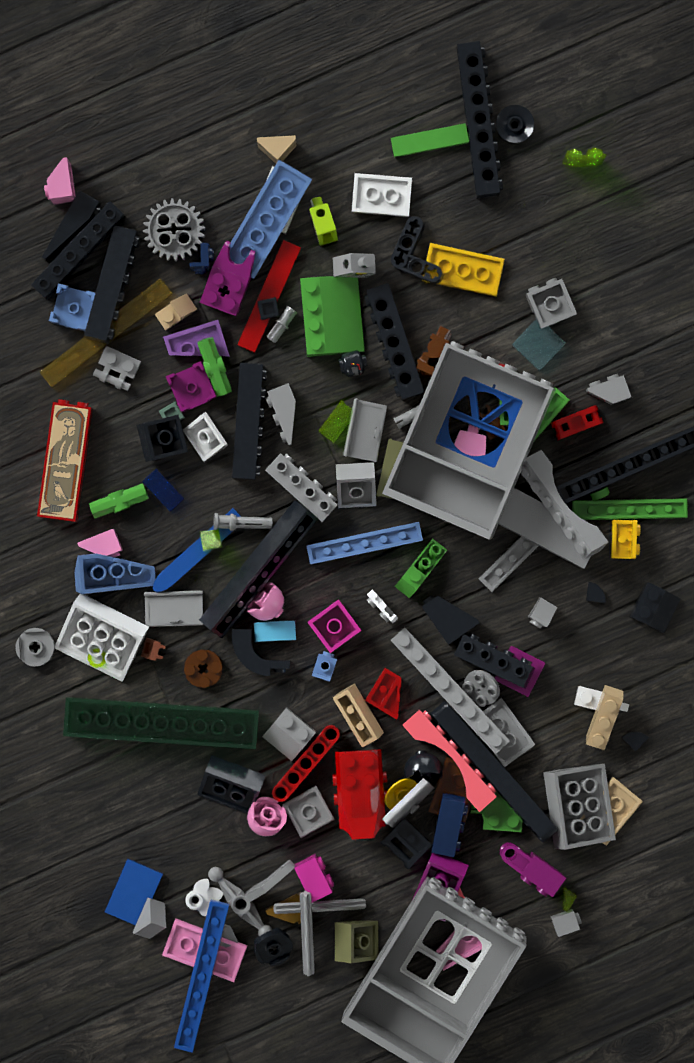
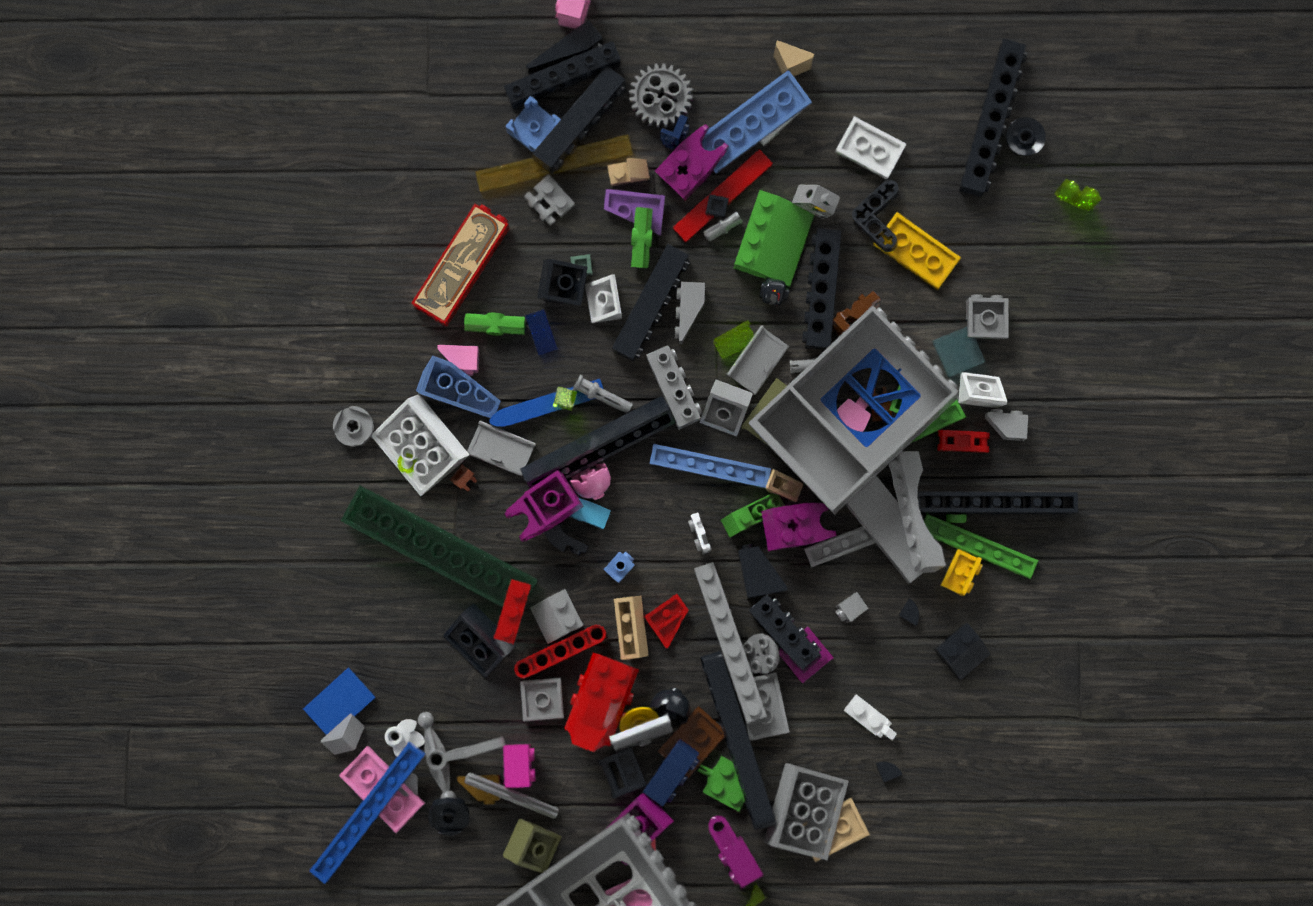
camera: 25 degrees right, 5 degrees down
magenta panel [166,361,217,413] -> none
reddish brown plate [184,649,222,688] -> none
bright pink cylinder [247,797,287,836] -> none
light grey axle [300,891,315,976] -> none
dark pink brick [308,599,361,653] -> none
lime torso [309,197,338,246] -> none
bright green tile [391,123,469,158] -> none
coral arch [403,710,497,812] -> none
tan brick [586,685,623,750] -> none
none -> red plate [494,579,531,644]
none -> magenta brick [504,470,584,541]
none -> magenta brick [761,503,837,551]
none -> tan slope [766,469,803,502]
none -> white slope [958,372,1007,408]

